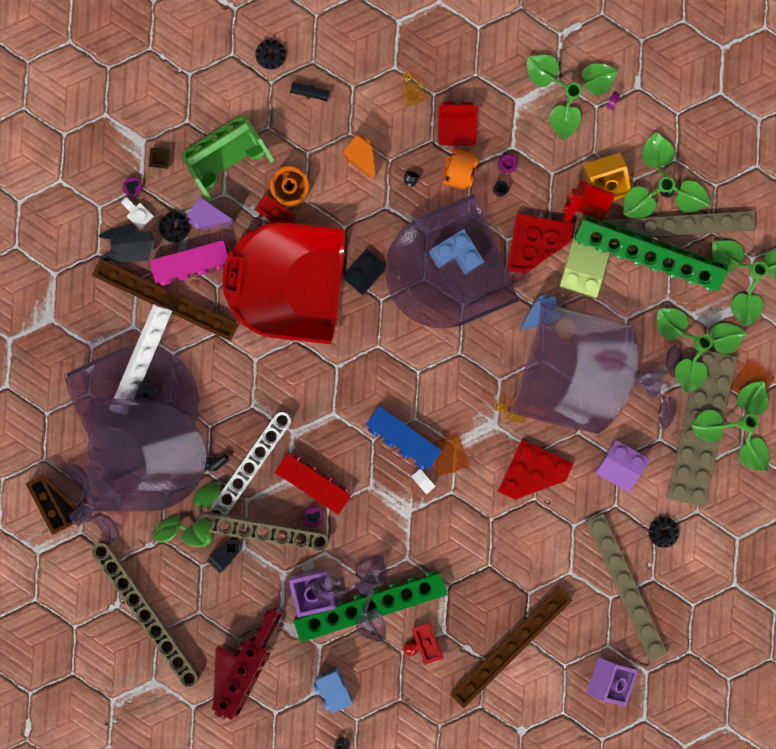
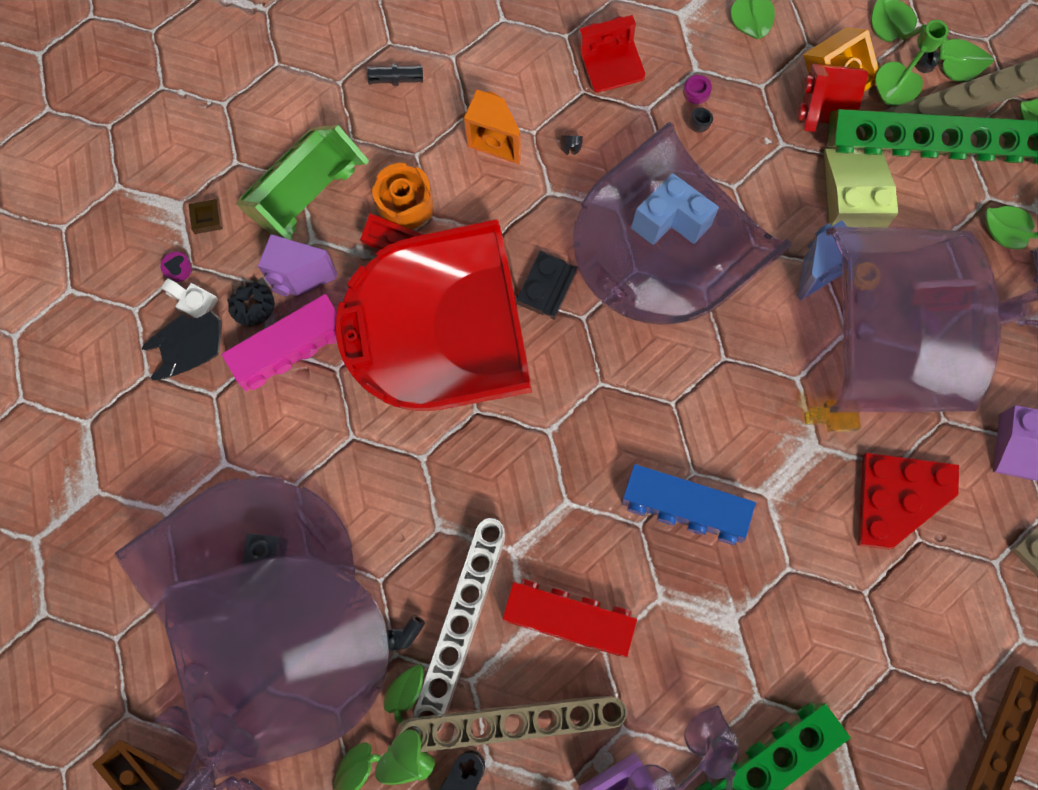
camera: 15 degrees left, 15 degrees down
reddish brown plate [92,259,239,341] -> none
white plate [109,304,172,416] -> none
black gear [255,39,286,70] -> none
tile [304,507,323,527] -> none
clear yellow plate [401,71,425,107] -> none
white piece [411,469,436,494] -> none
clear orange piece [432,435,469,476] -> none
orange brick [442,147,478,190] -> none
red plate [506,214,573,274] -> none

